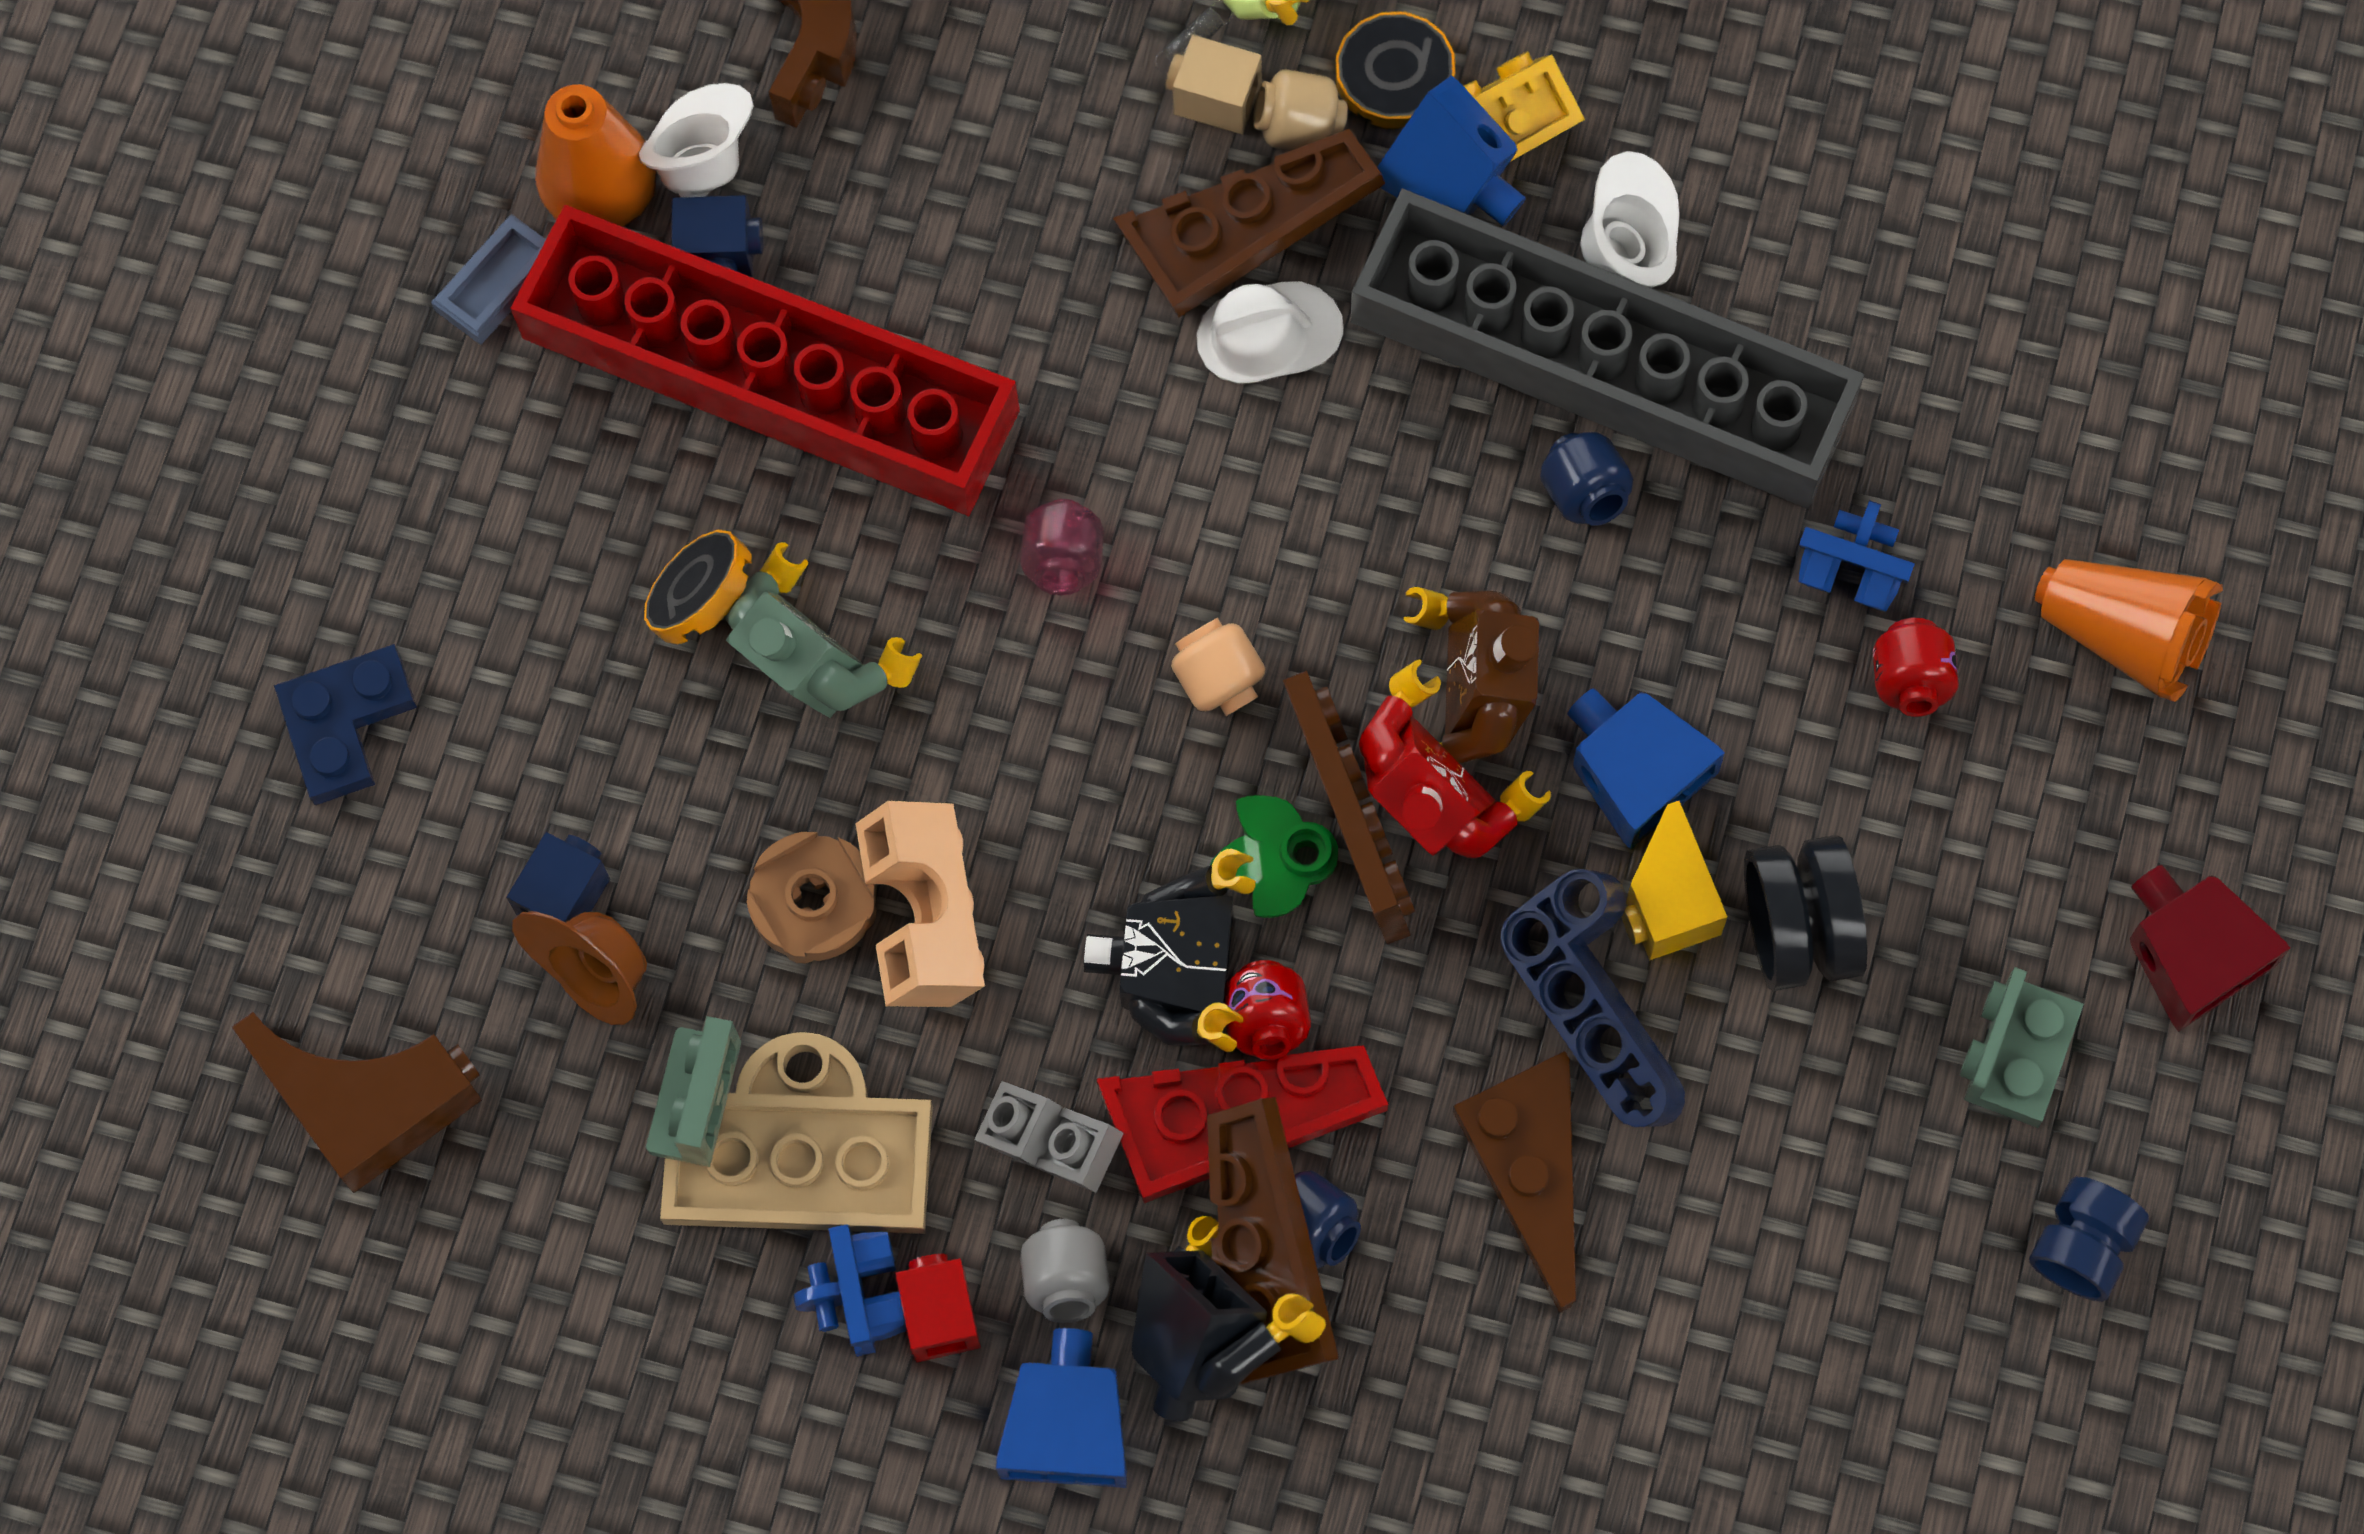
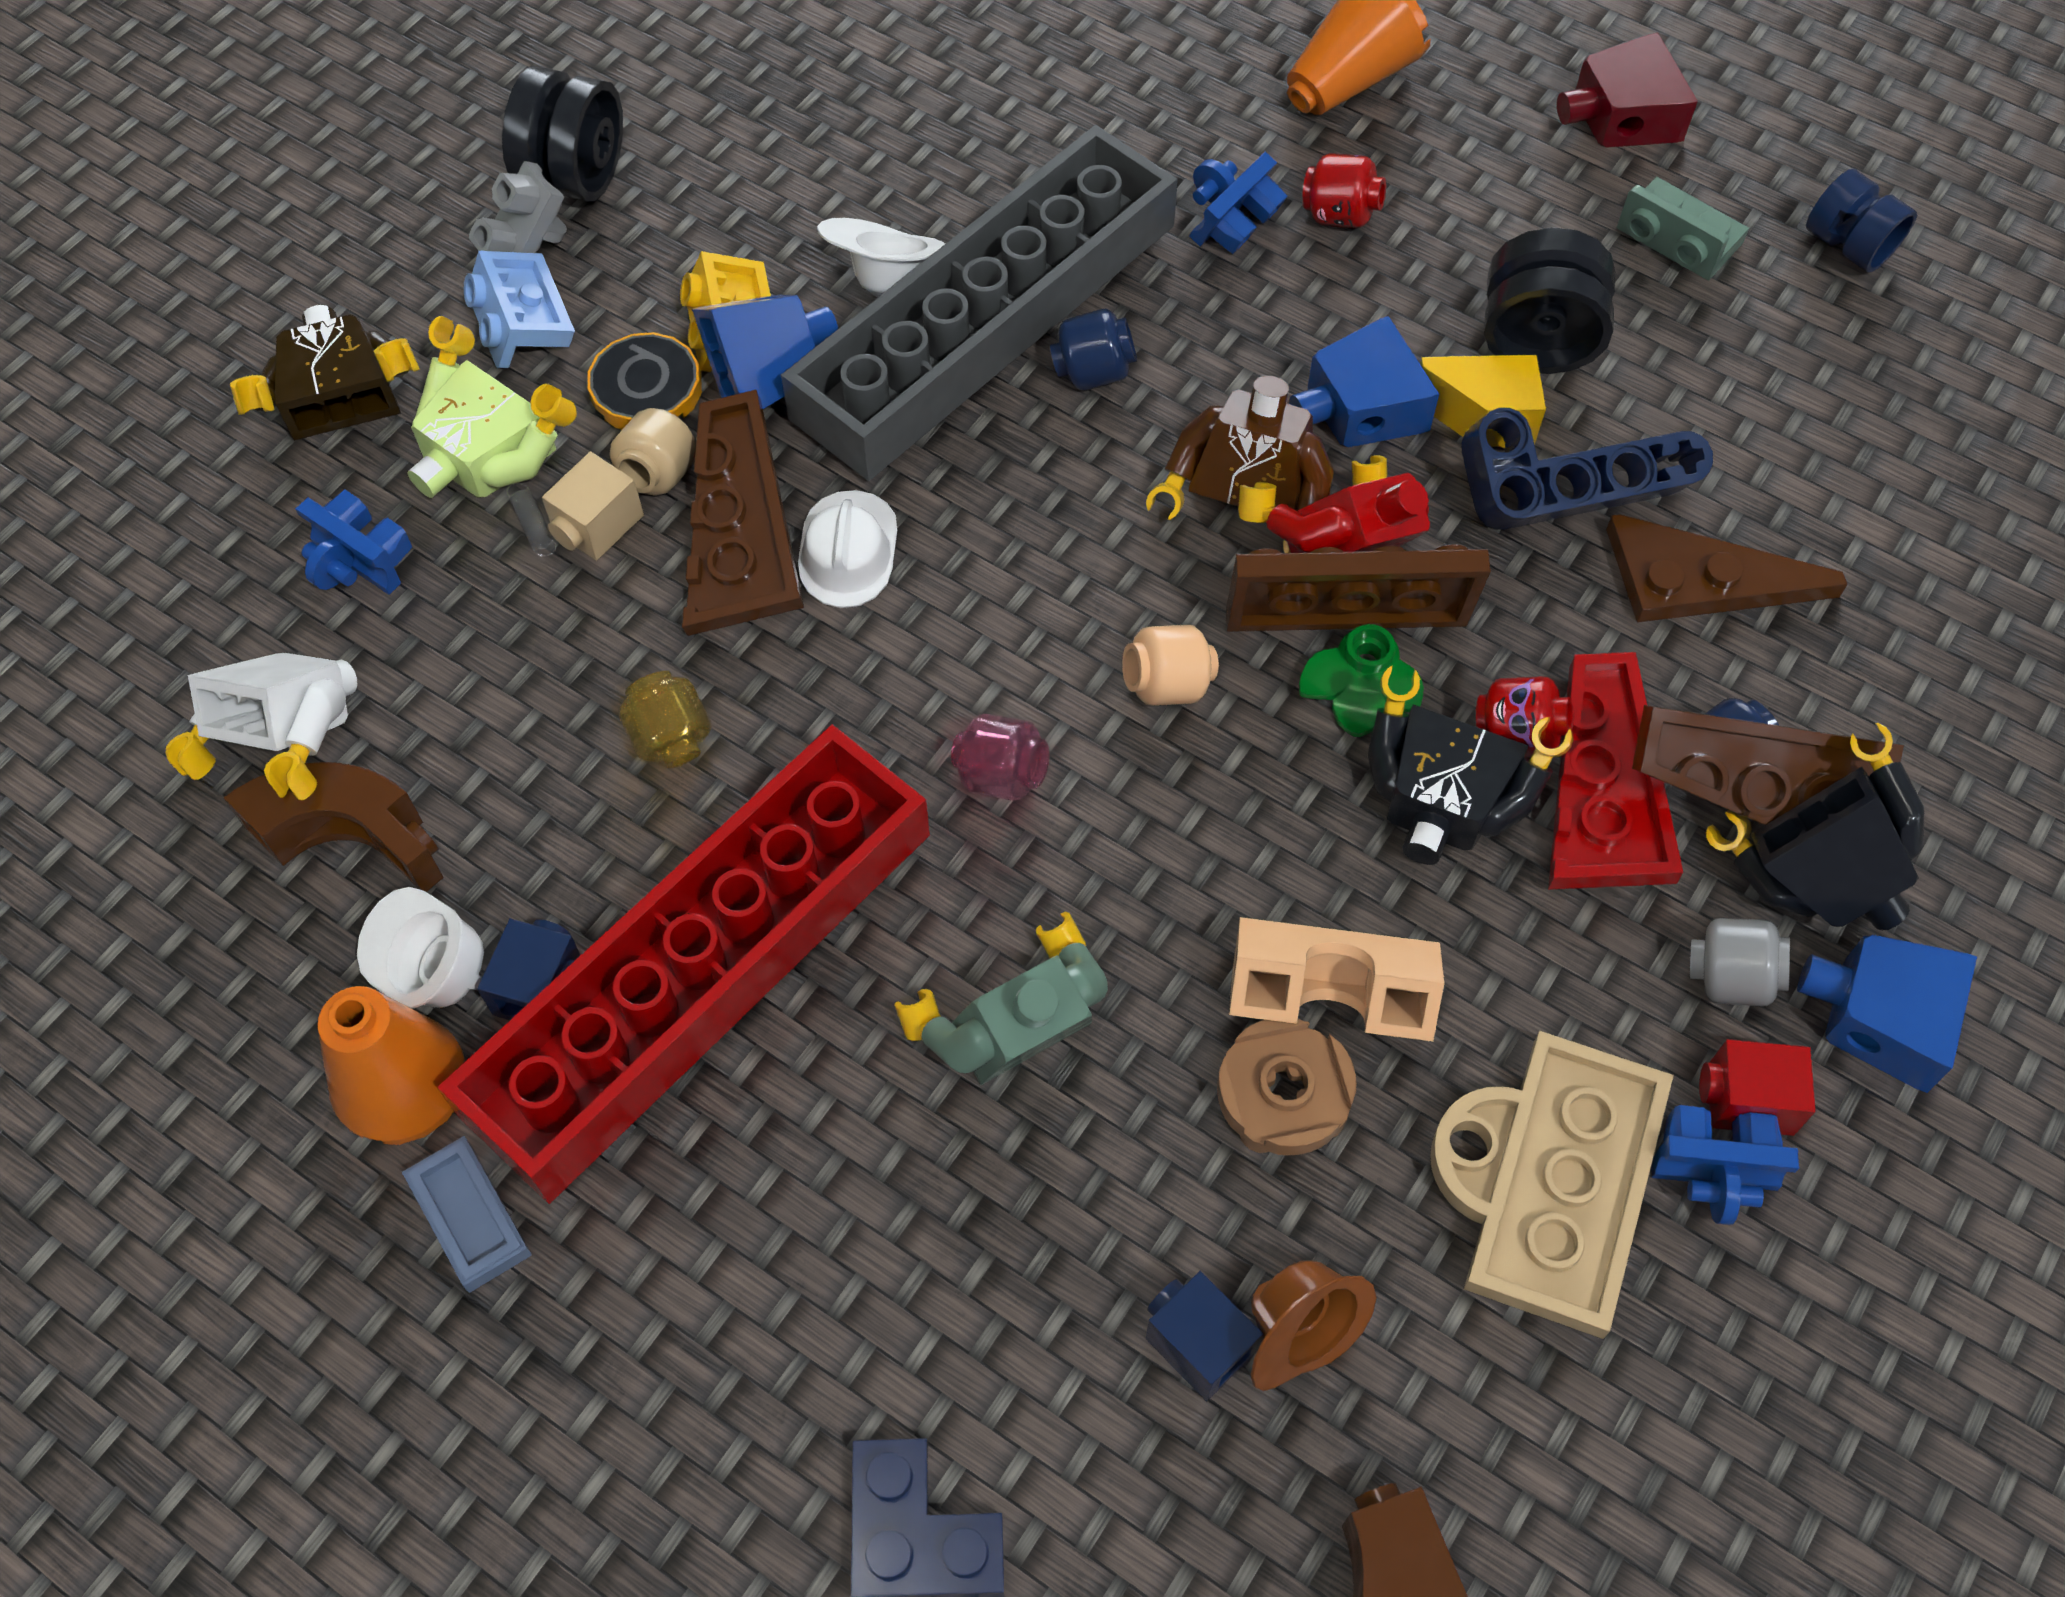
camera: 75 degrees left, 10 degrees down
tile [644,530,752,645] -> none
sand green bracket [646,1016,742,1167] -> none
light grey slope [974,1081,1124,1193] -> none
none -> clear yellow head [618,671,712,768]

